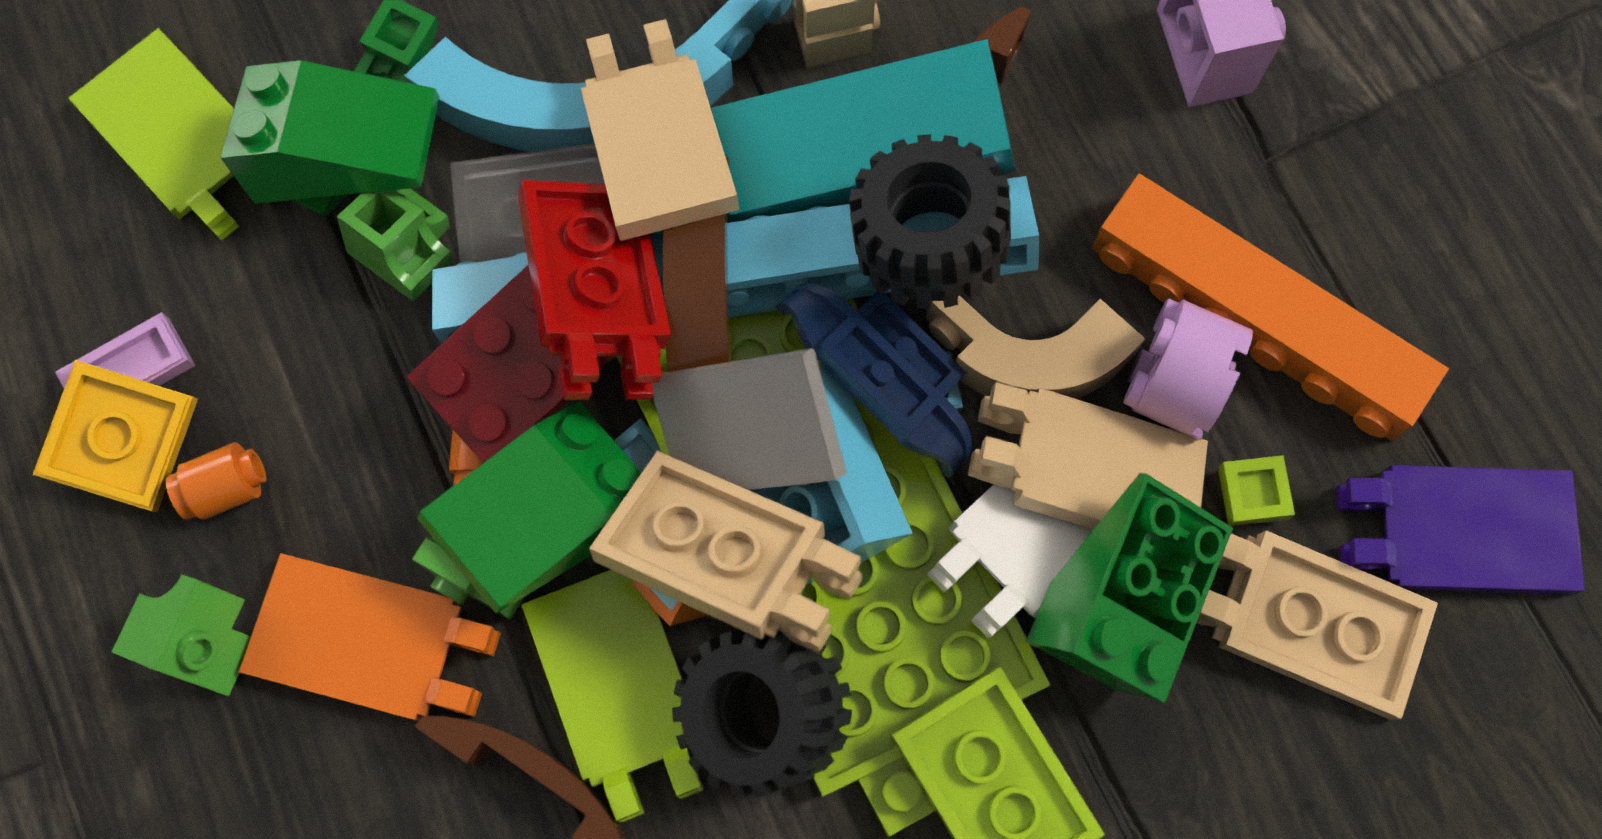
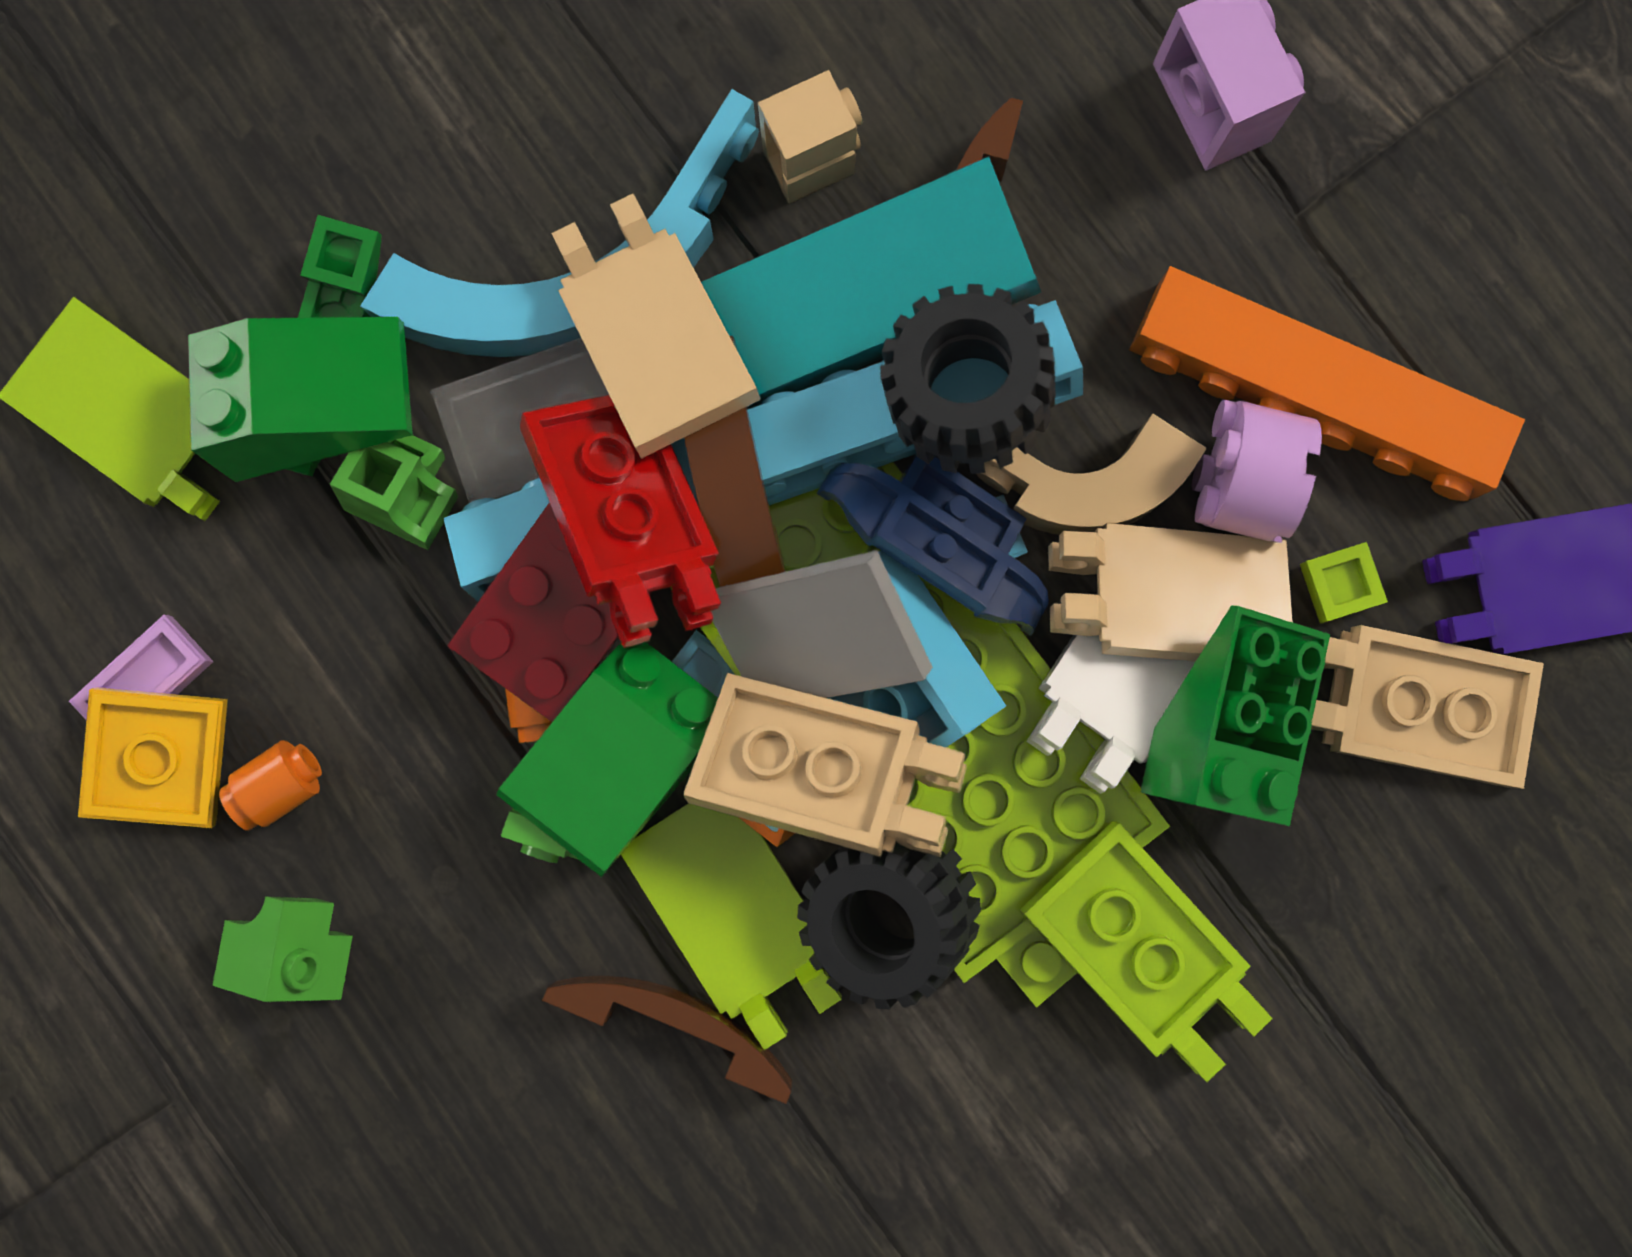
camera: 10 degrees left, 10 degrees up
orange tile [239,553,501,721] -> none

